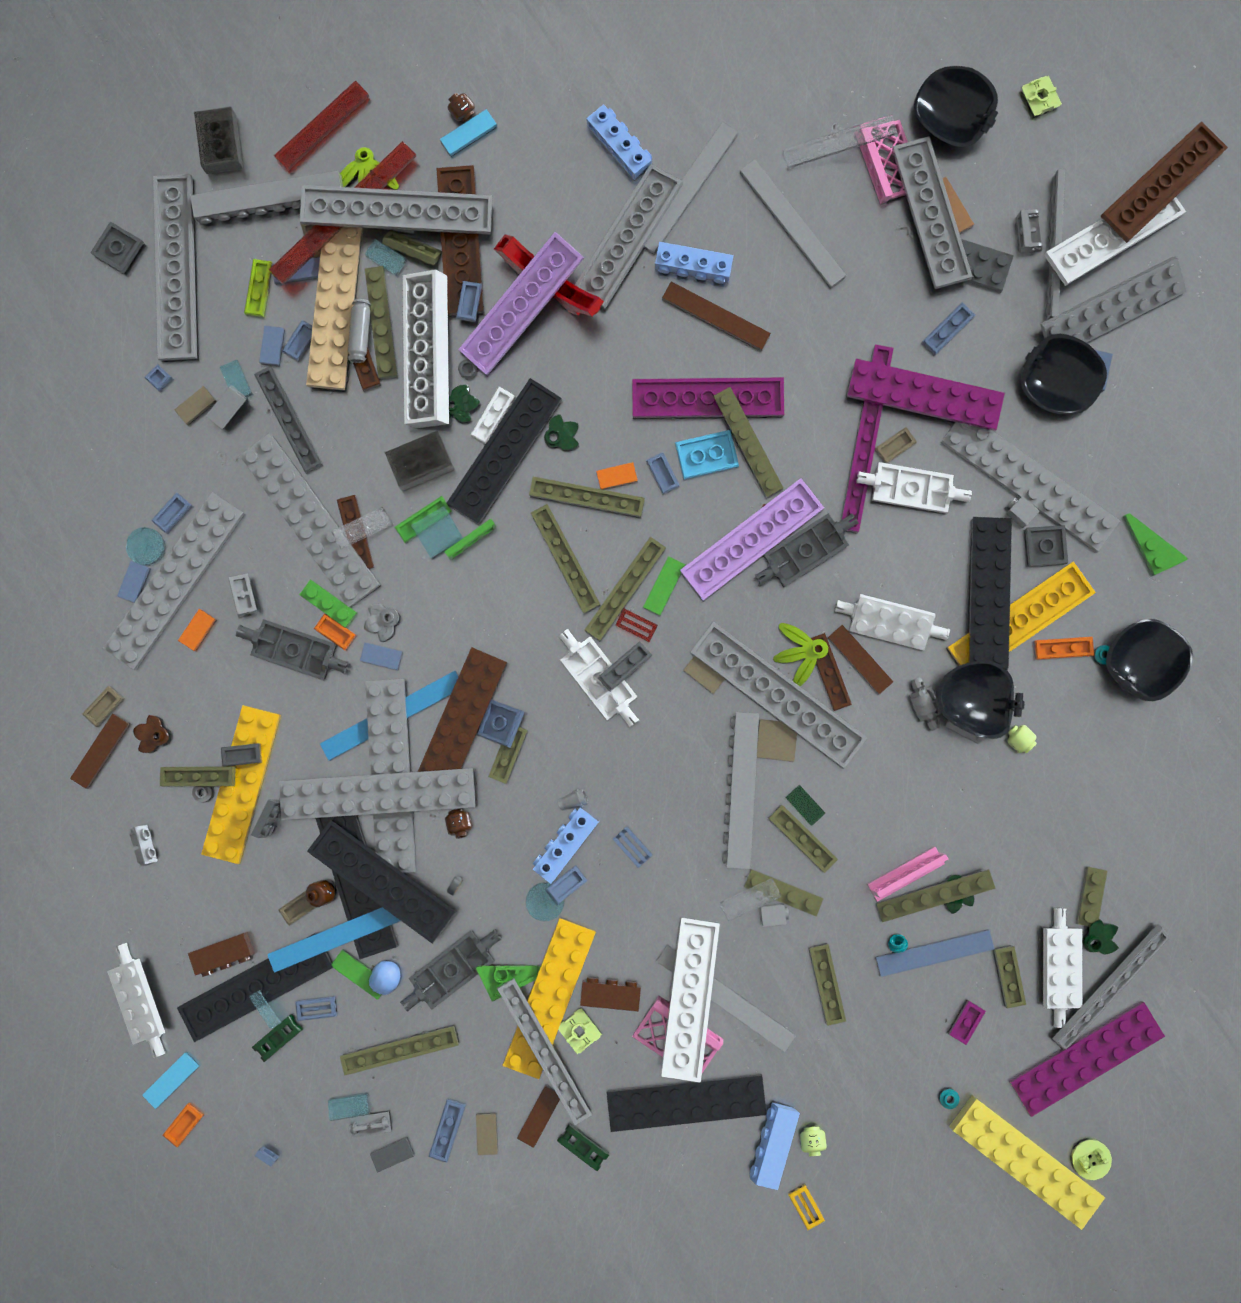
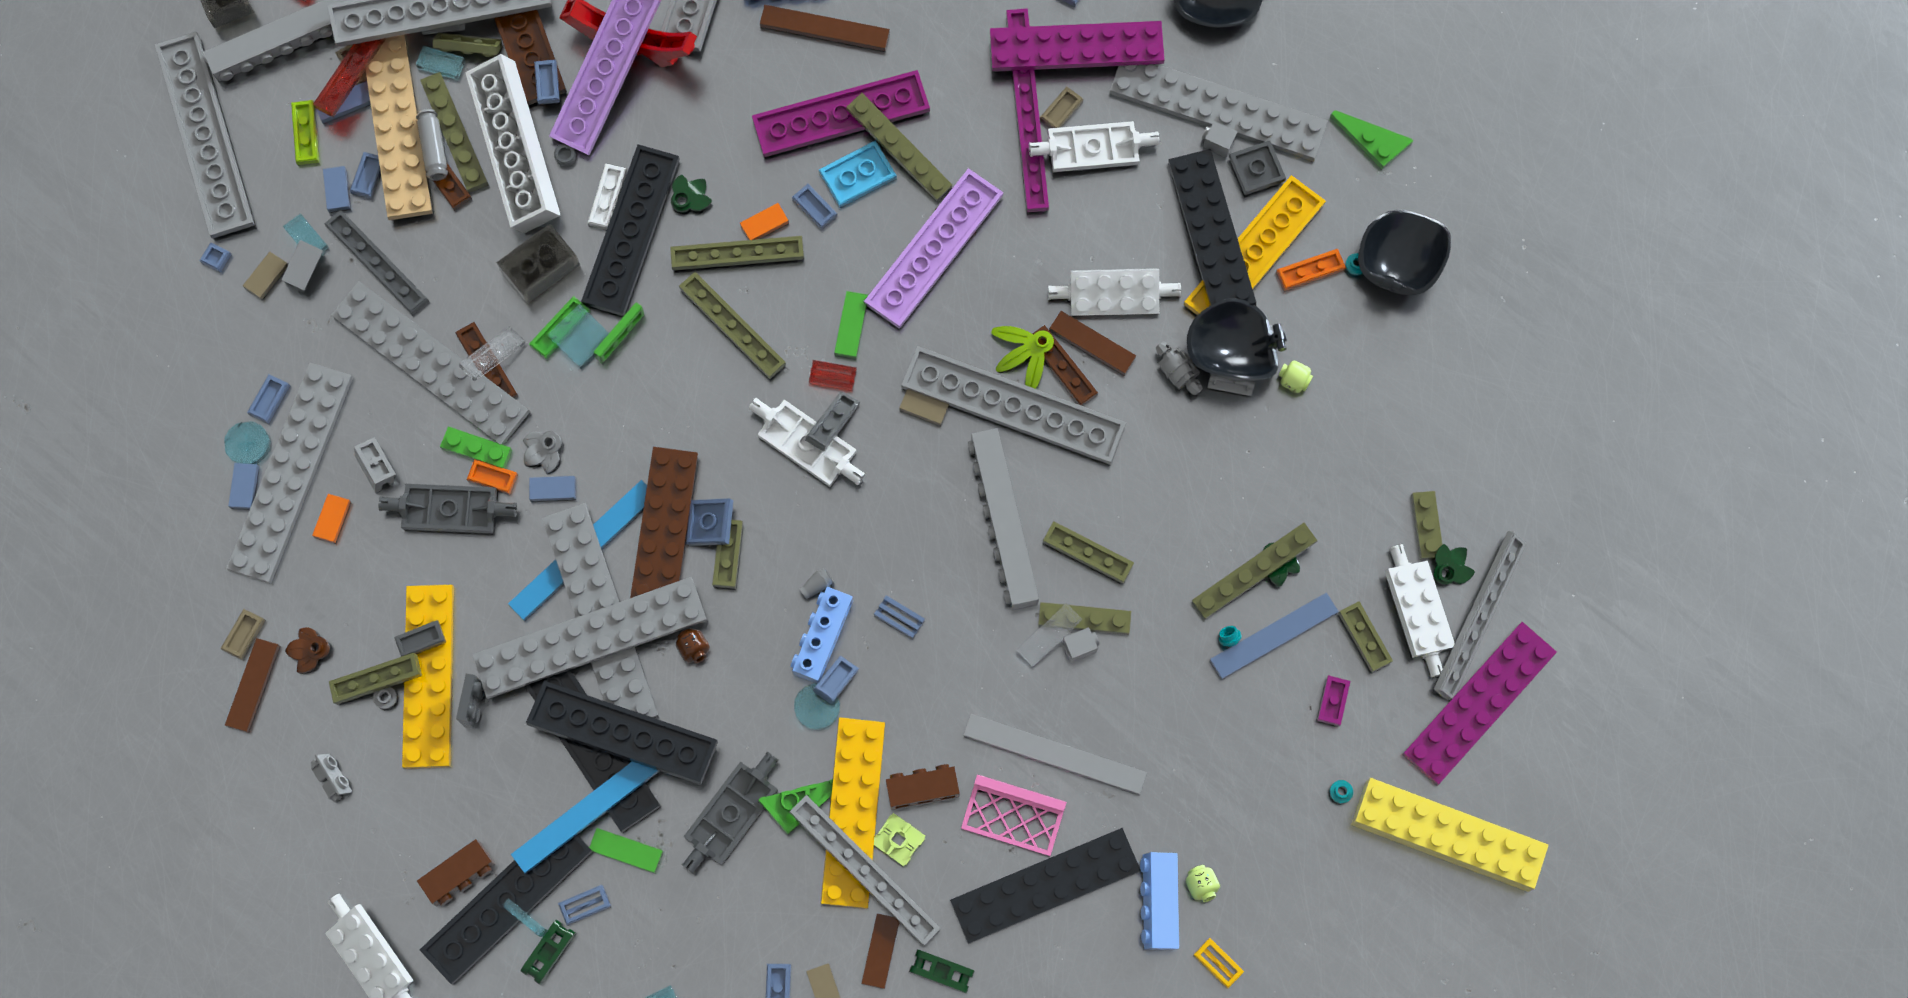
camera: 25 degrees left, 10 degrees down
dark grey plate [90,221,144,273] -> none
dark tan tile [278,891,316,926] -> none
reddish brown head [306,880,335,907] -> none
olive plate [340,1025,459,1076] -> none
light blue hair [369,961,401,995] -> none
dark grey tile [447,876,463,896] -> none
dark green plate [449,385,480,422] -> none
olive plate [585,537,666,641] -> none
white plate [660,918,720,1083] -> none
dark grey plate [755,513,859,587] -> none
dark tan tile [757,719,797,762] -> none
clear green tile [785,784,825,826] -> none
olive plate [809,944,846,1026] -> none
bright pink fence [867,847,948,902] -> none
yellowish green plate [1071,1139,1112,1180] -> none

